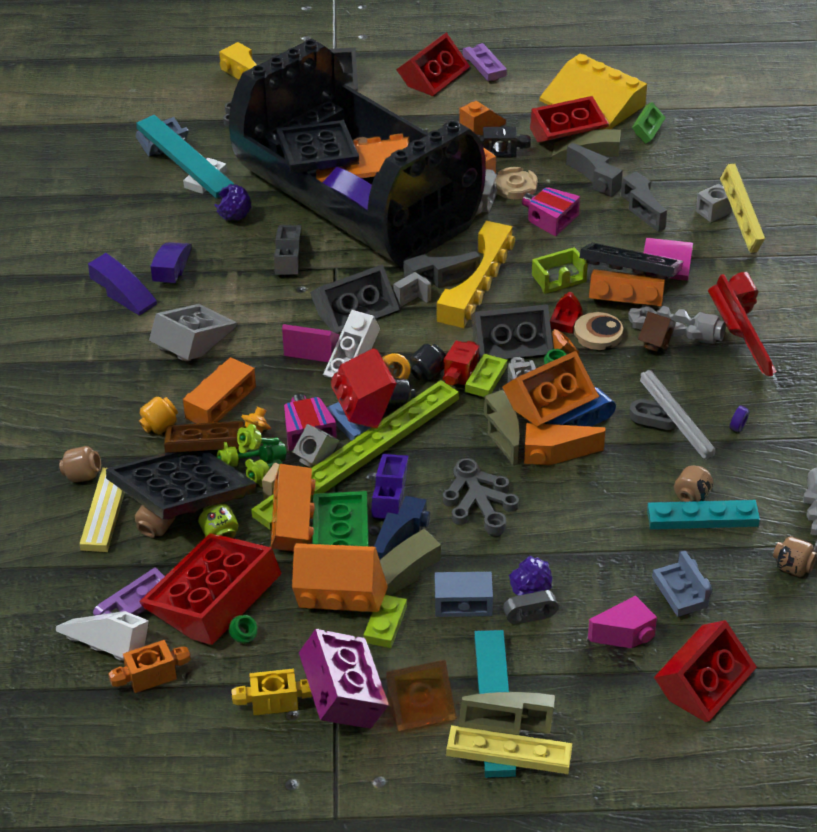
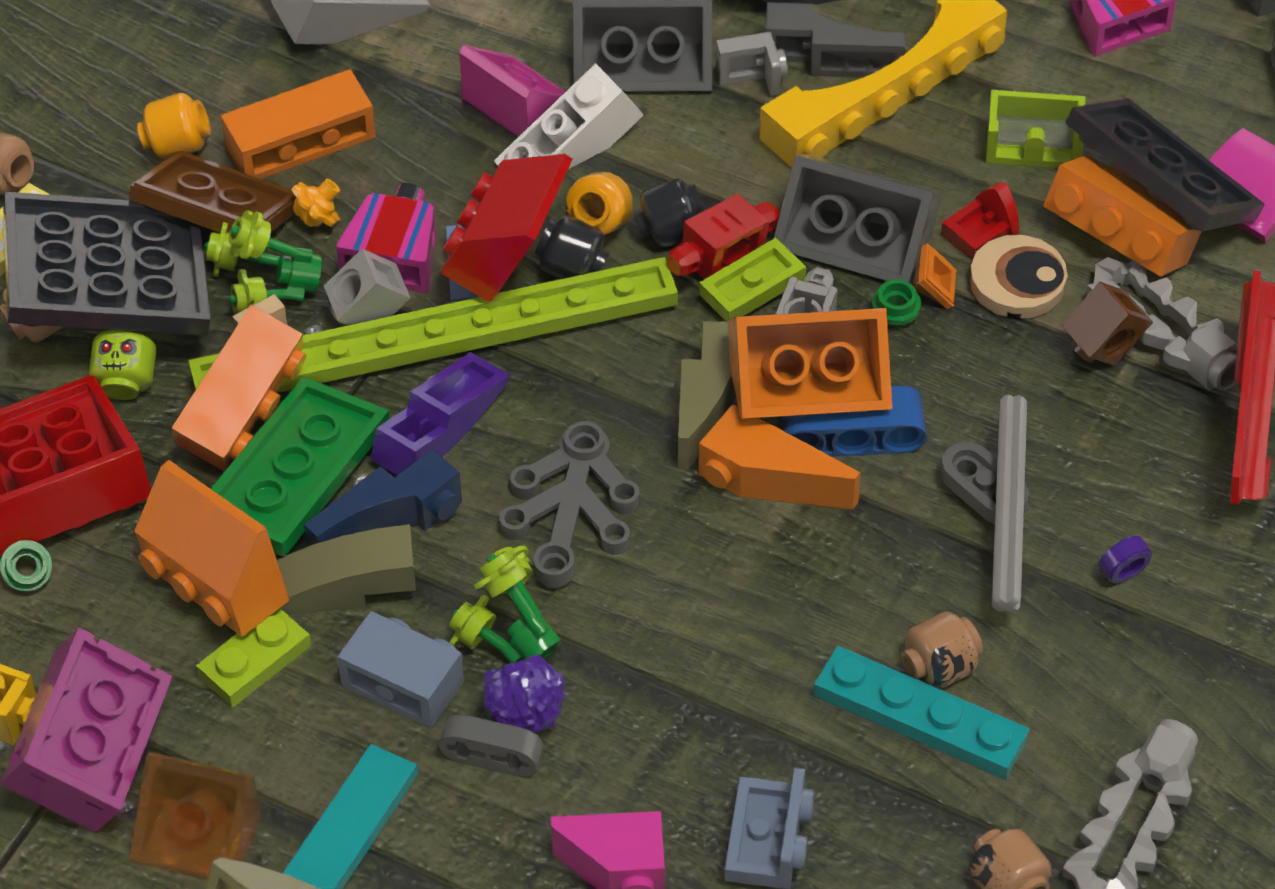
camera: 30 degrees right, 10 degrees up
none -> plant [449,545,562,663]

